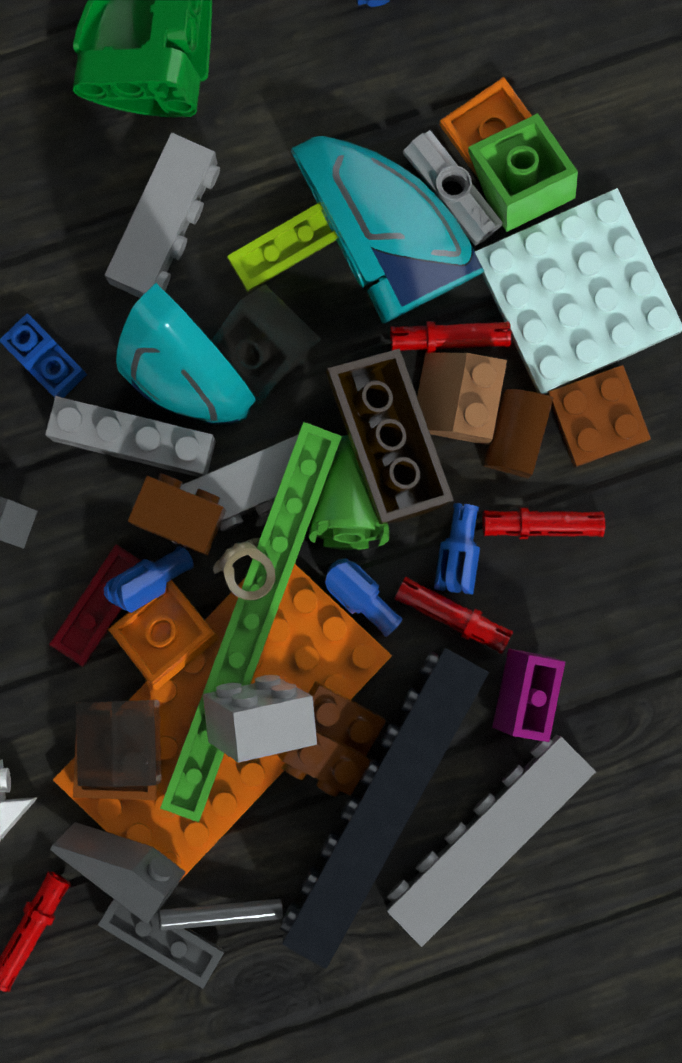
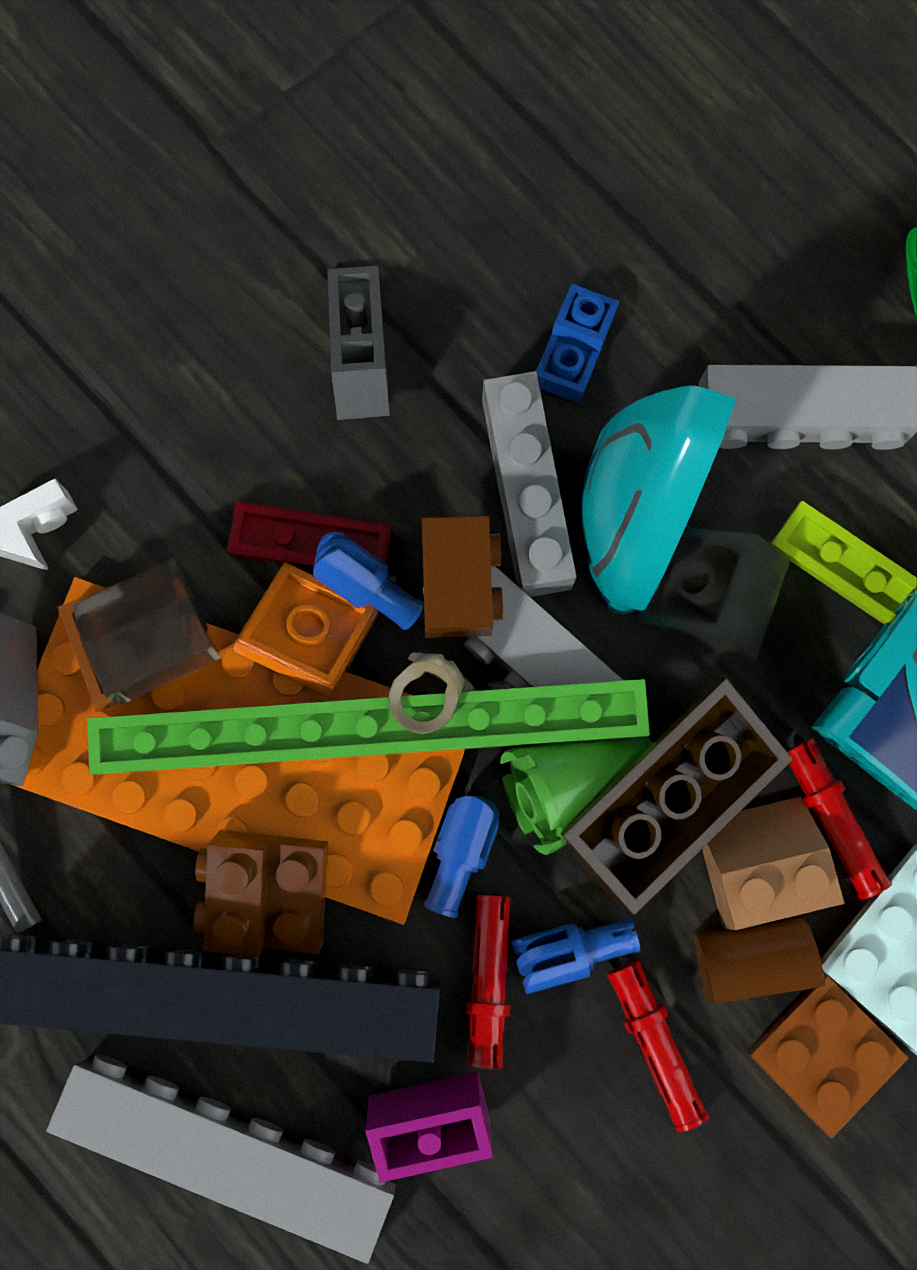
camera: 65 degrees right, 5 degrees down
light grey brick [203,675,317,763] -> none

